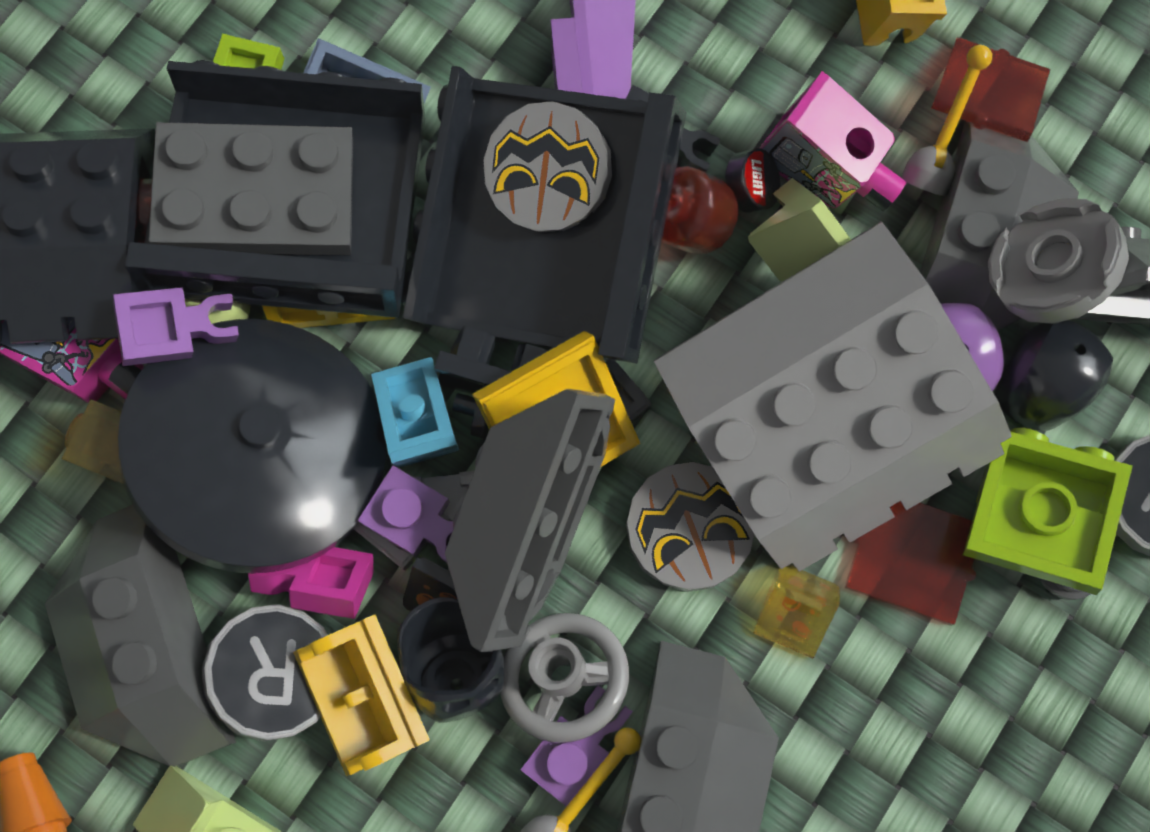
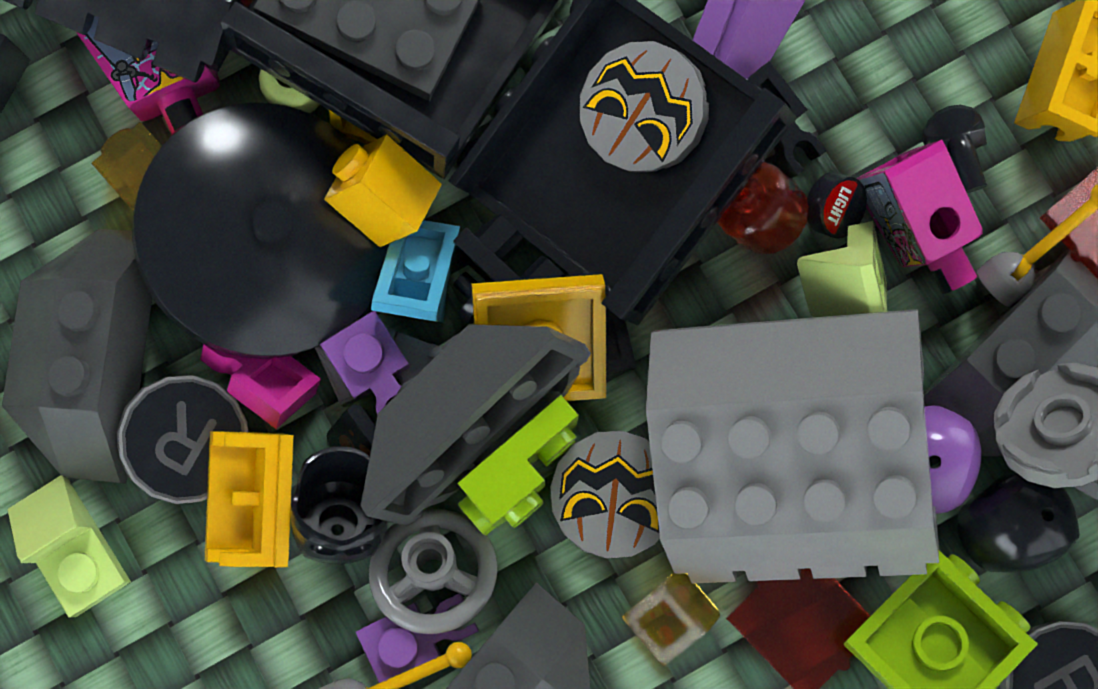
camera: 30 degrees right, 5 degrees up
medium lavender plate [113,288,239,366] -> none
none -> yellow brick [324,134,442,247]
none -> lime plate [457,395,579,536]
none -> black plate [922,104,987,193]

